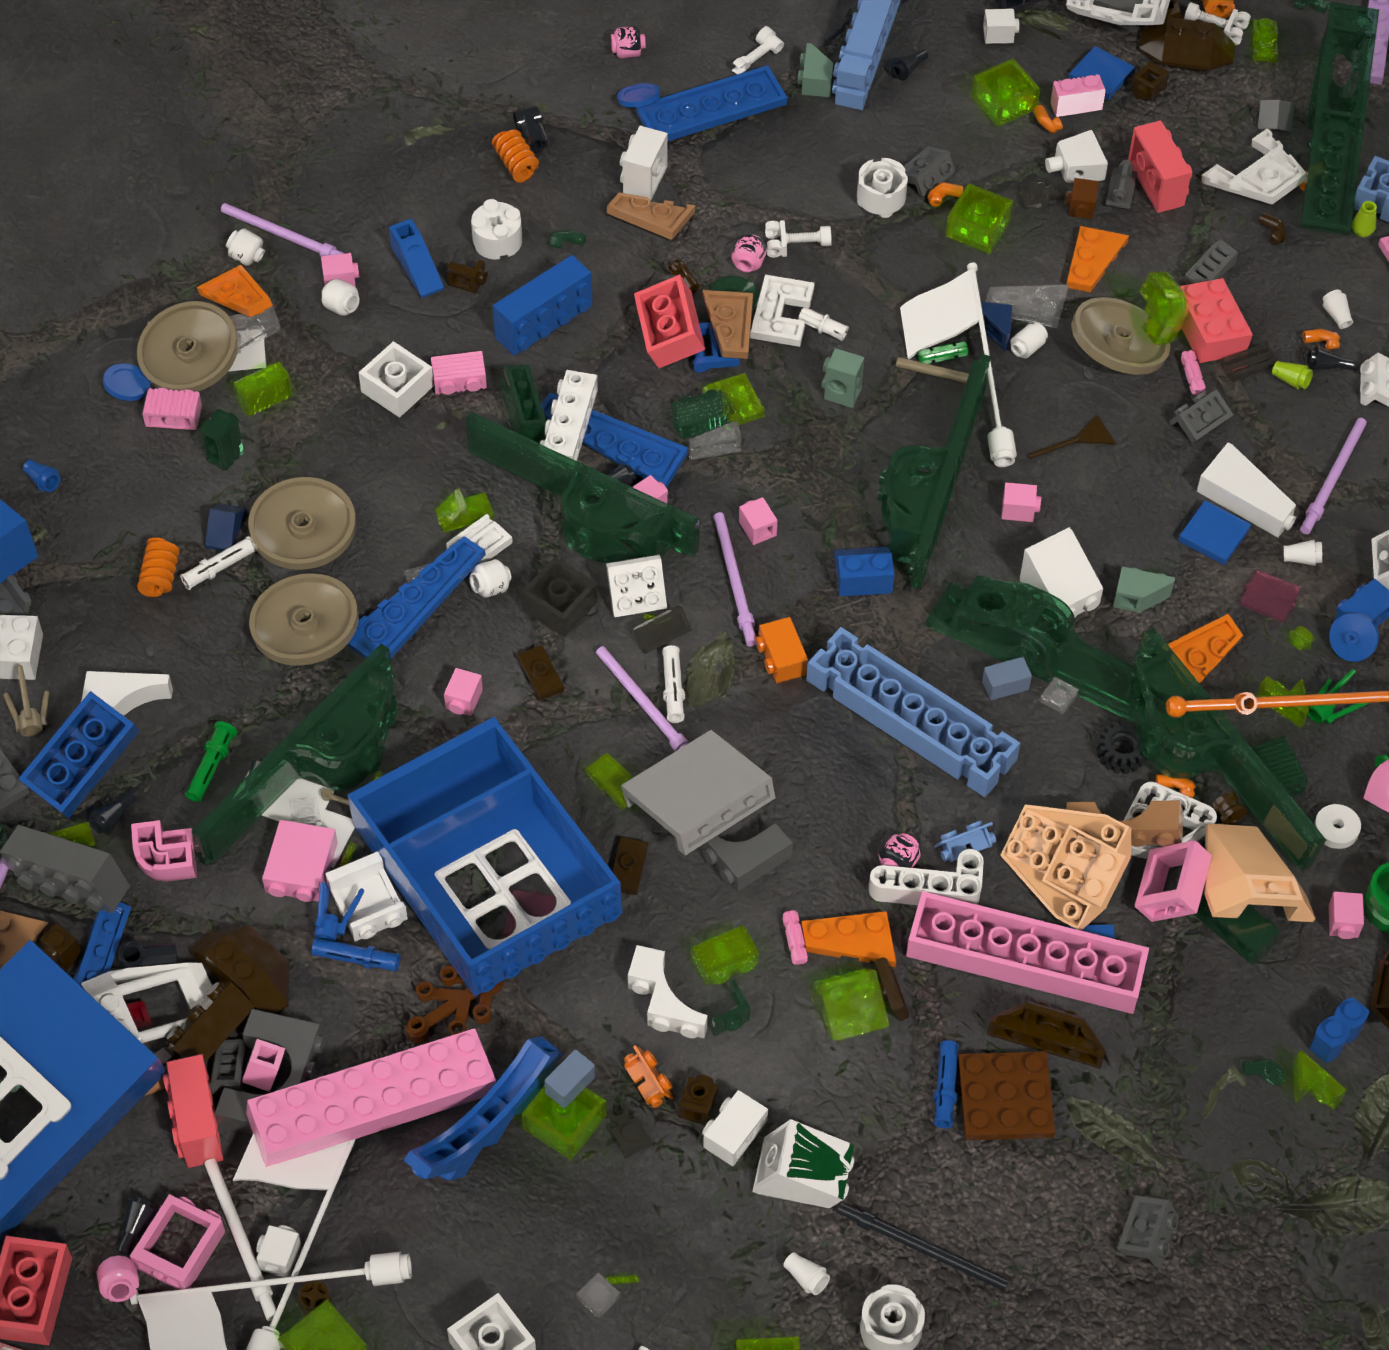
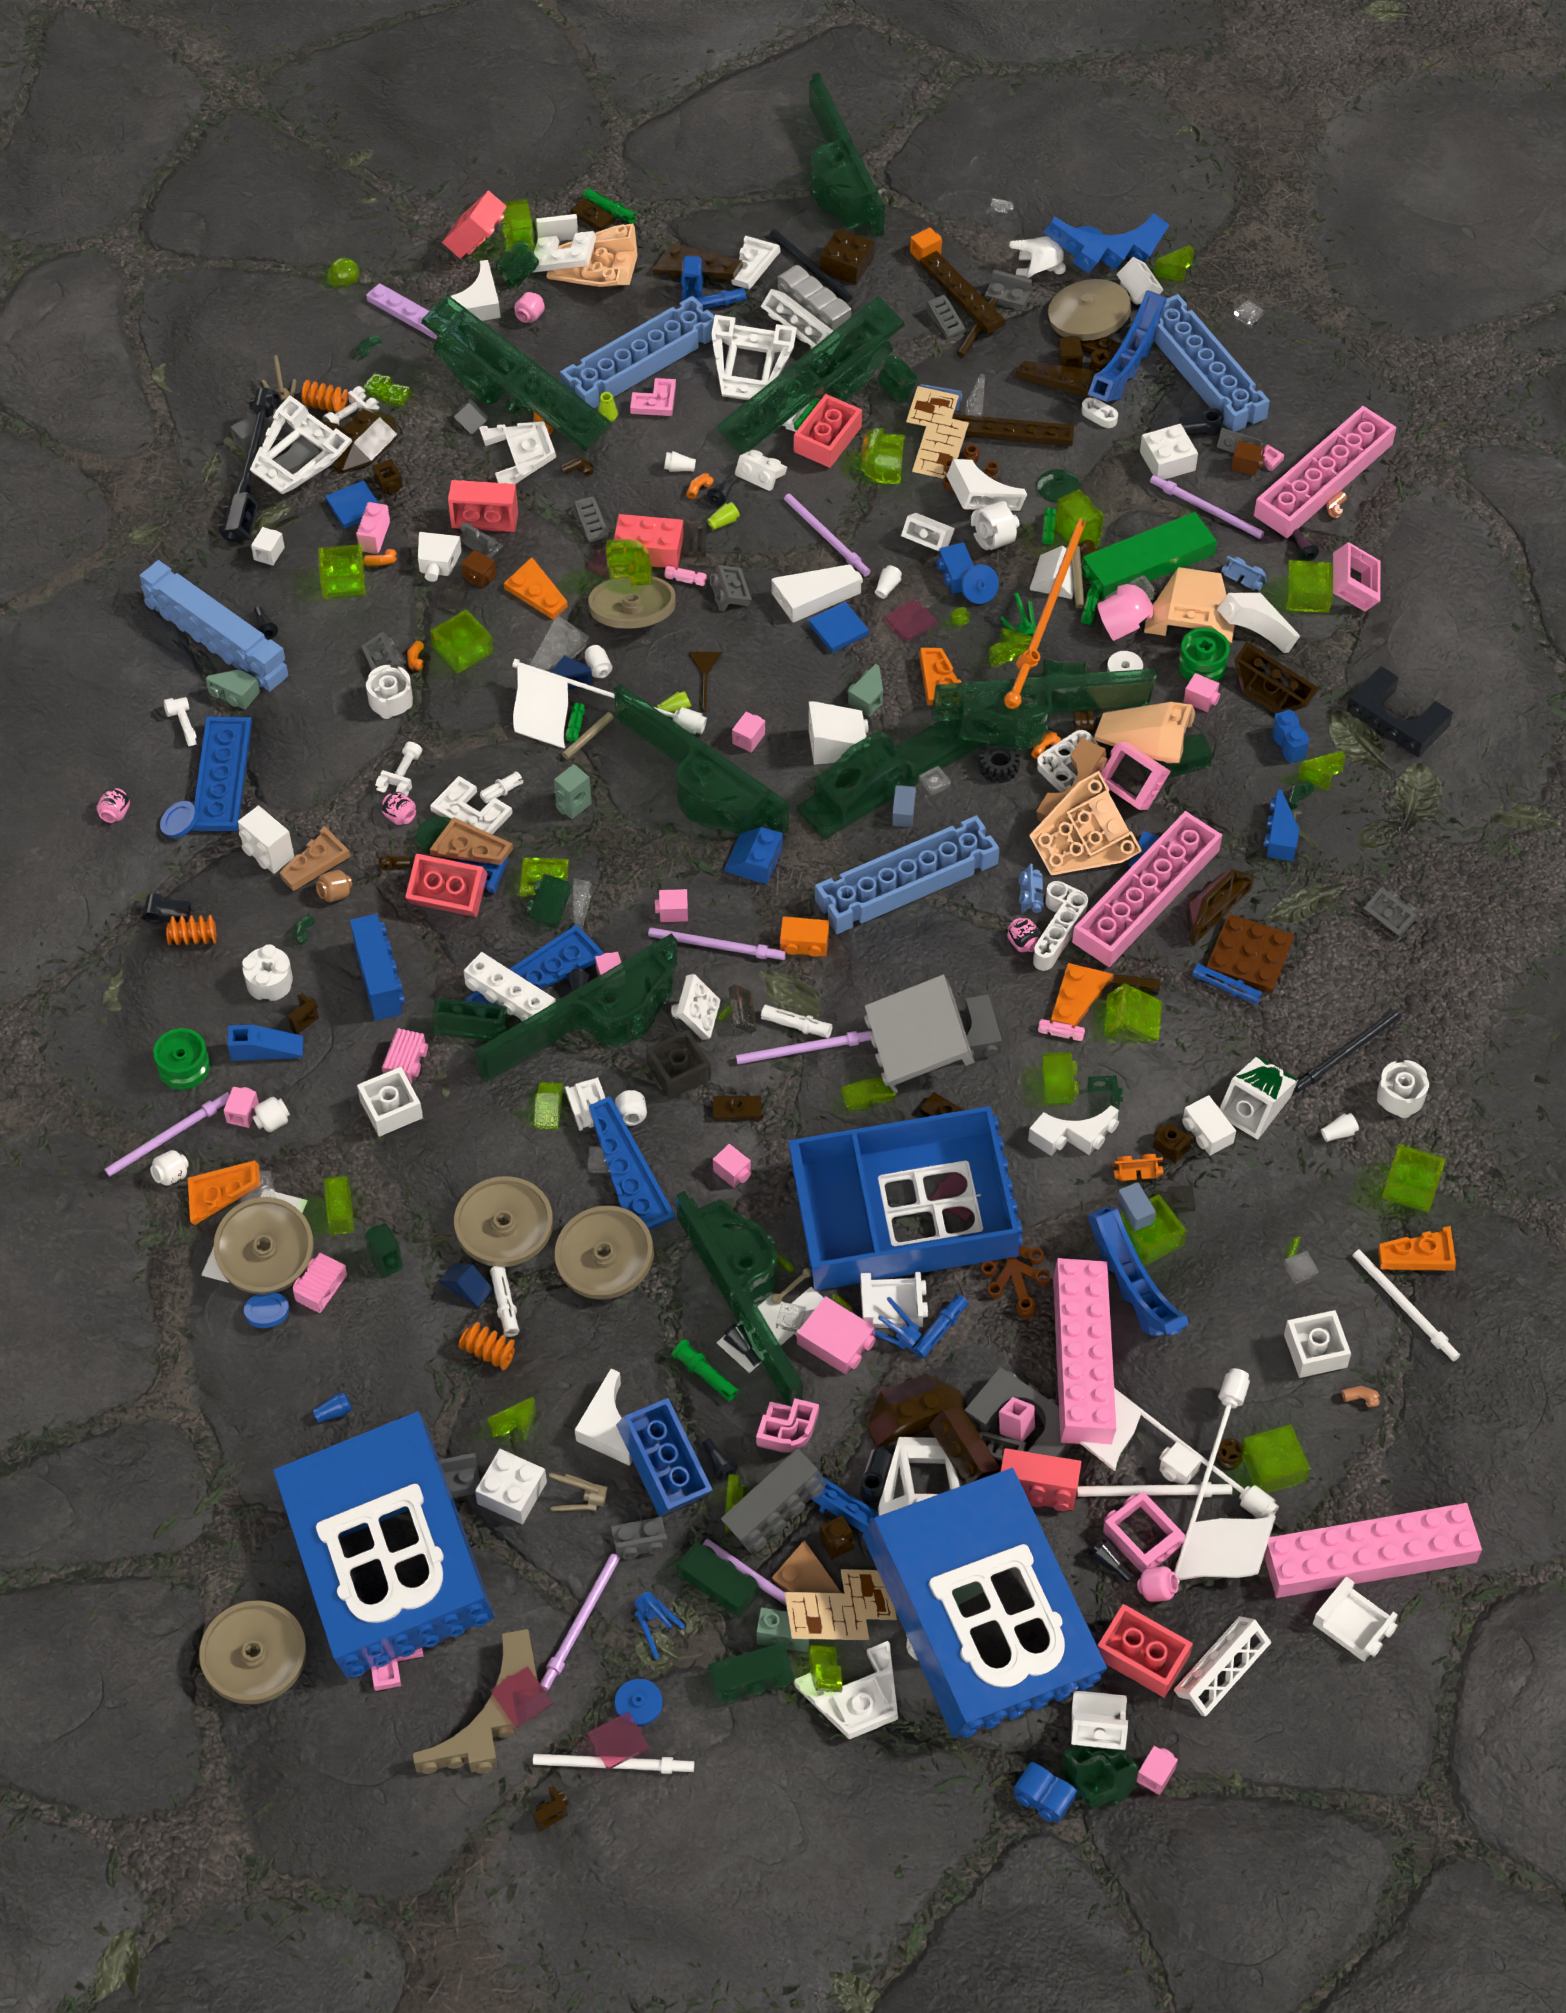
camera: 65 degrees left, 0 degrees up
none -> green wheel [153,1028,210,1090]
none -> medium nougat head [316,870,352,903]
none -> clear neon green slope [487,1397,536,1442]
none -> lime cone [657,691,691,717]
none -> blue slope [1263,789,1299,861]

